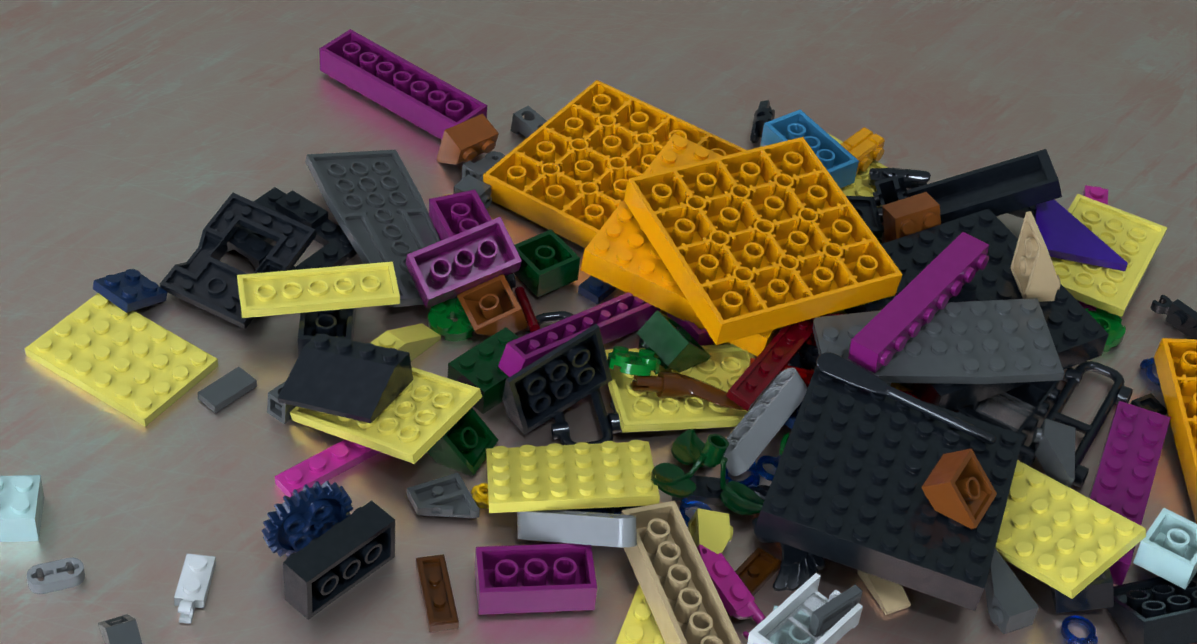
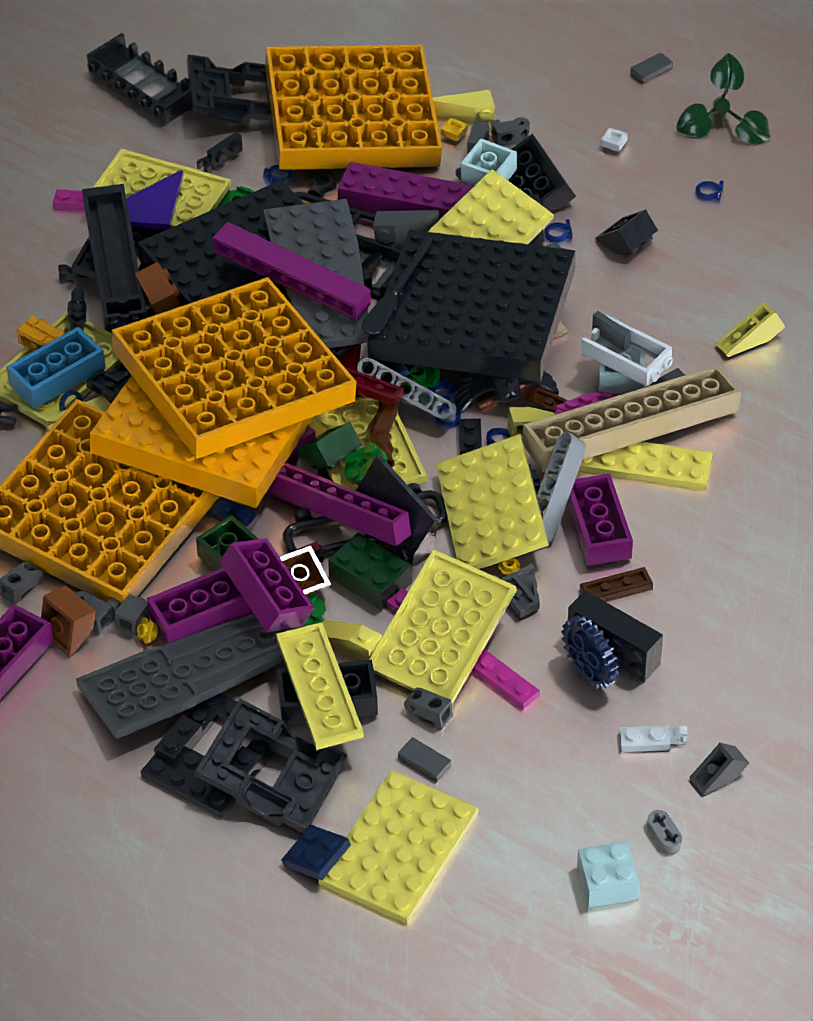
camera: 90 degrees left, 5 degrees up
black slope [278,334,413,423] -> none
dark green plant [651,429,764,515] -> none
dark orange slope [922,449,997,529] -> none
tan slope [1010,211,1061,302] -> none

